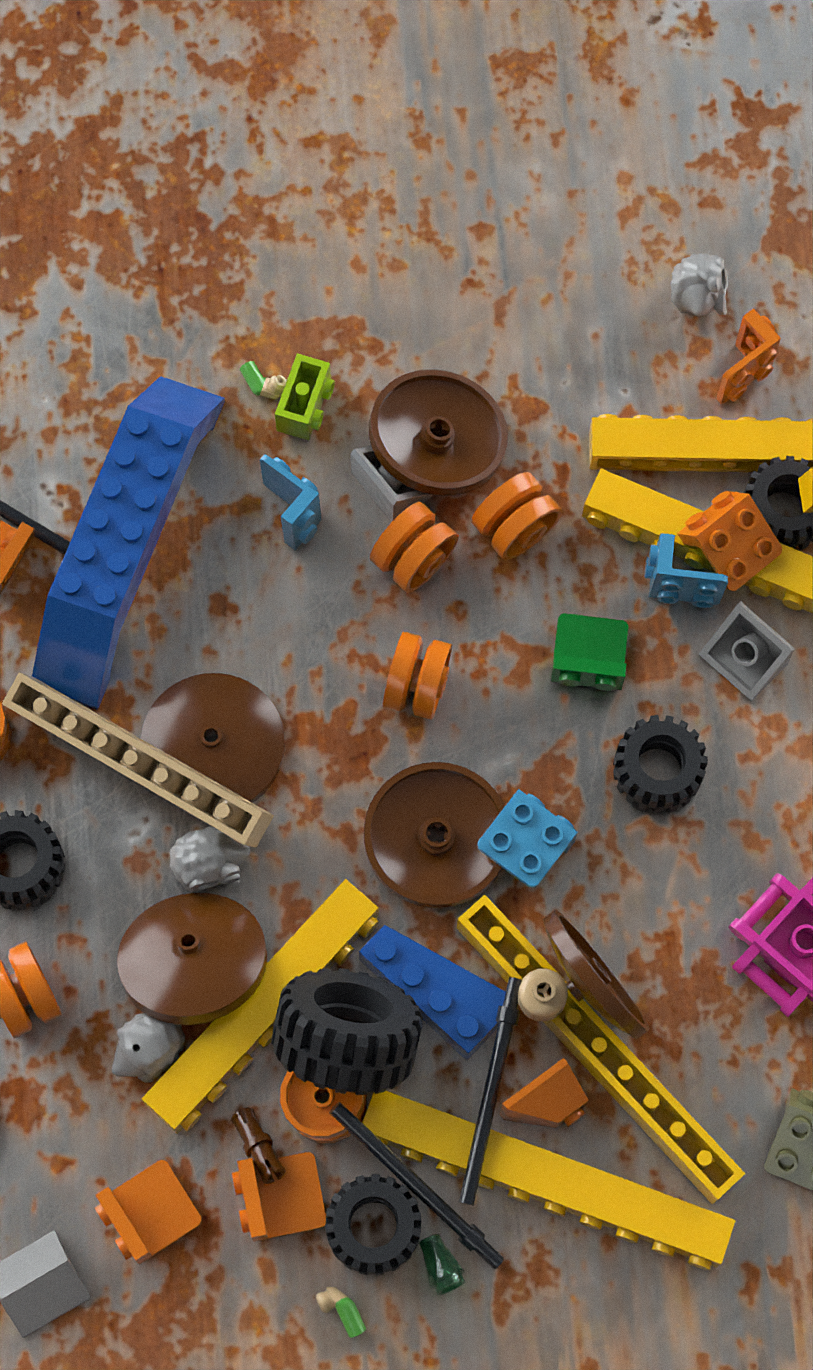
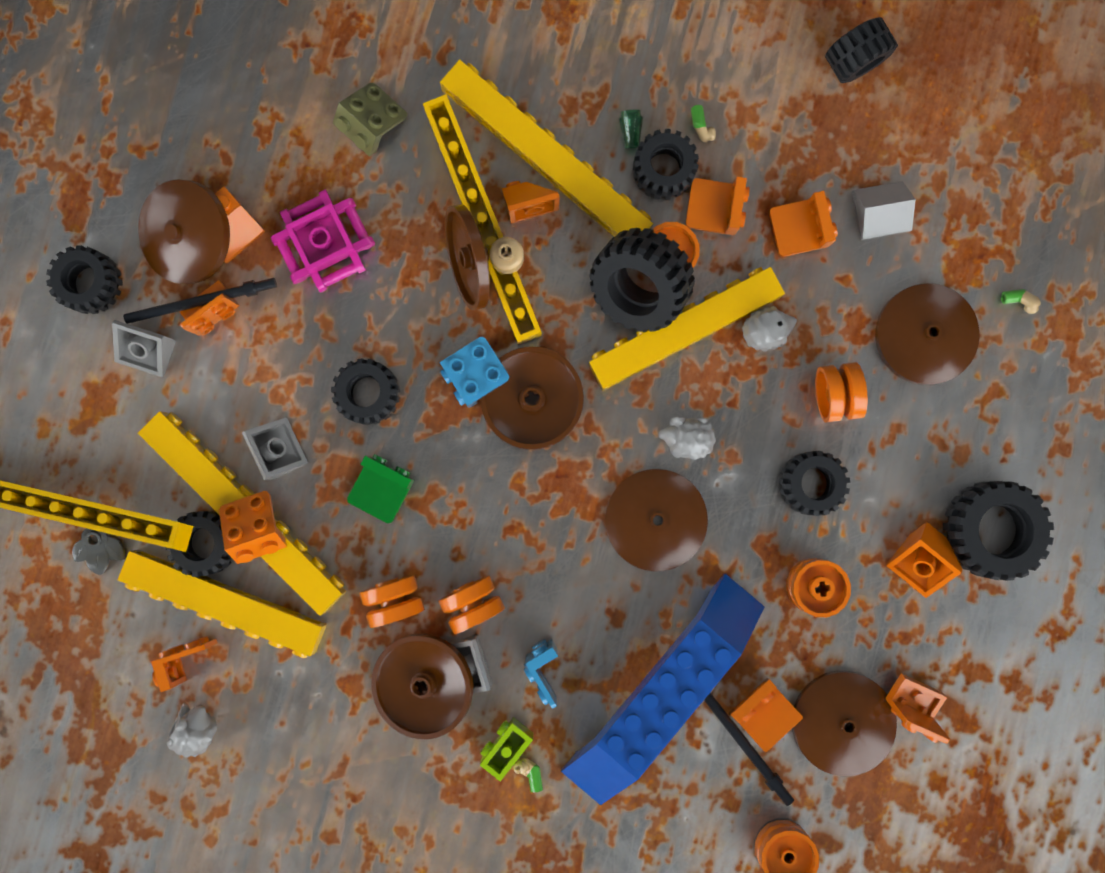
camera: 160 degrees left, 15 degrees up
tan brick [2,672,274,847] -> none
reddish brown dish [117,892,267,1025] -> none
reddish brown pin [231,1107,285,1184] -> none
black bar [329,1102,504,1269] -> none
blue wedge [359,925,506,1061] -> none
orange wheel [383,631,452,720] -> none
black bar [459,977,522,1206] -> none
dark azure bracket [644,533,728,608] -> none

